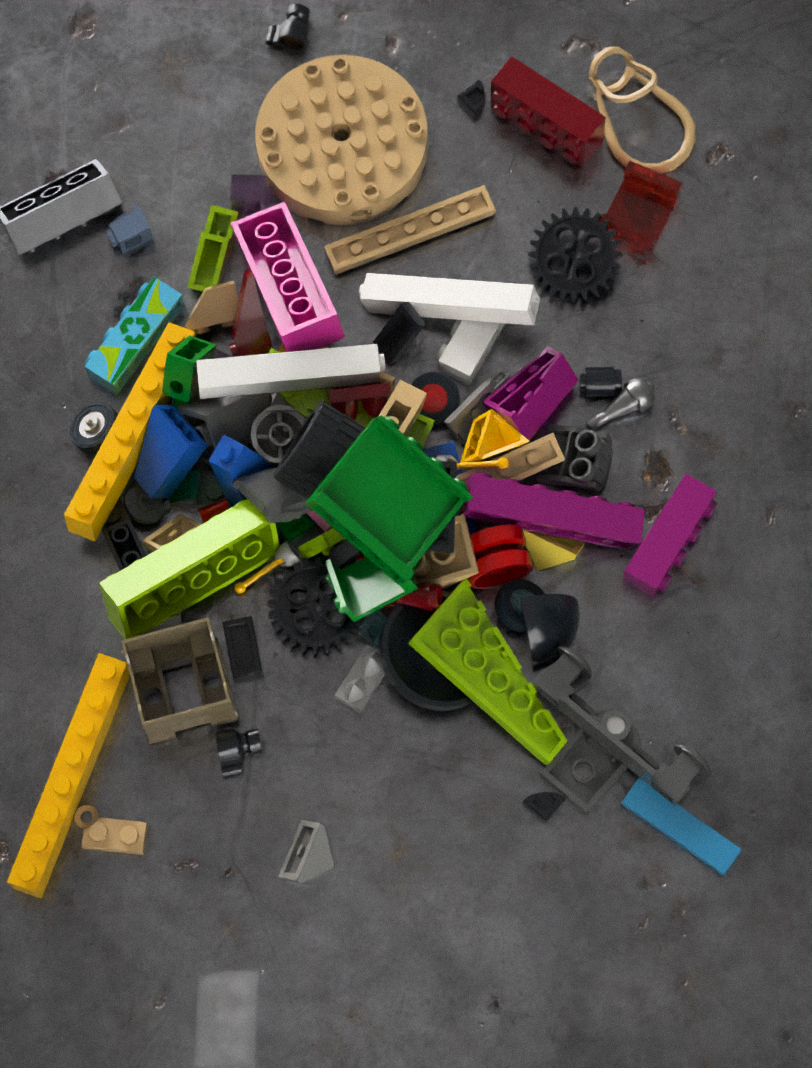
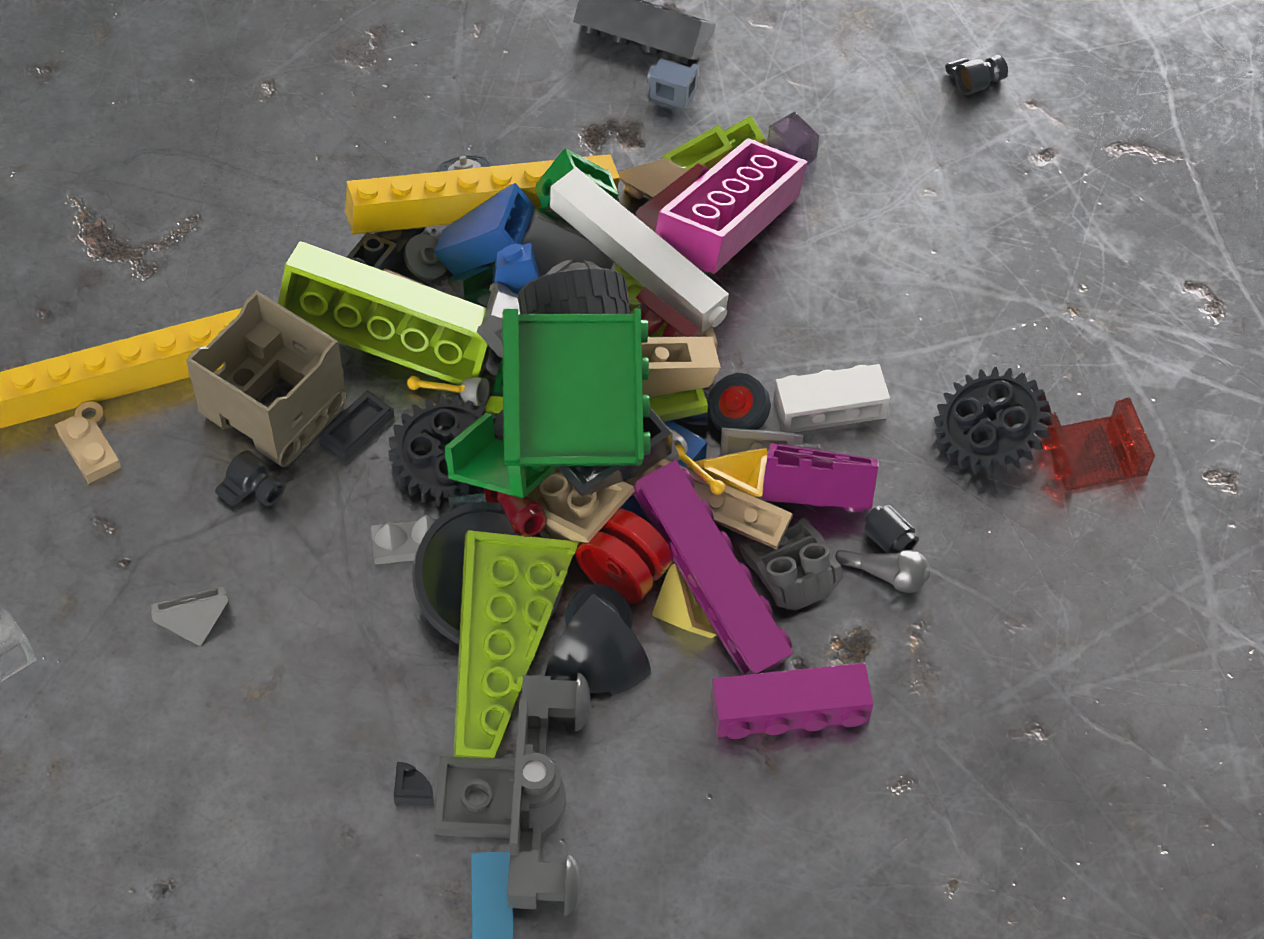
camera: 45 degrees right, 15 degrees down
medium azure brick [85,277,185,395] -> none
tan brick [255,55,428,226] -> none
tan plate [324,185,495,275] -> none
white brick [359,273,540,325] -> none
black tile [372,302,426,364] -> none
black tile [457,79,485,119] -> none
dark red brick [491,56,606,168] -> none
tan animal [588,47,696,175] -> none

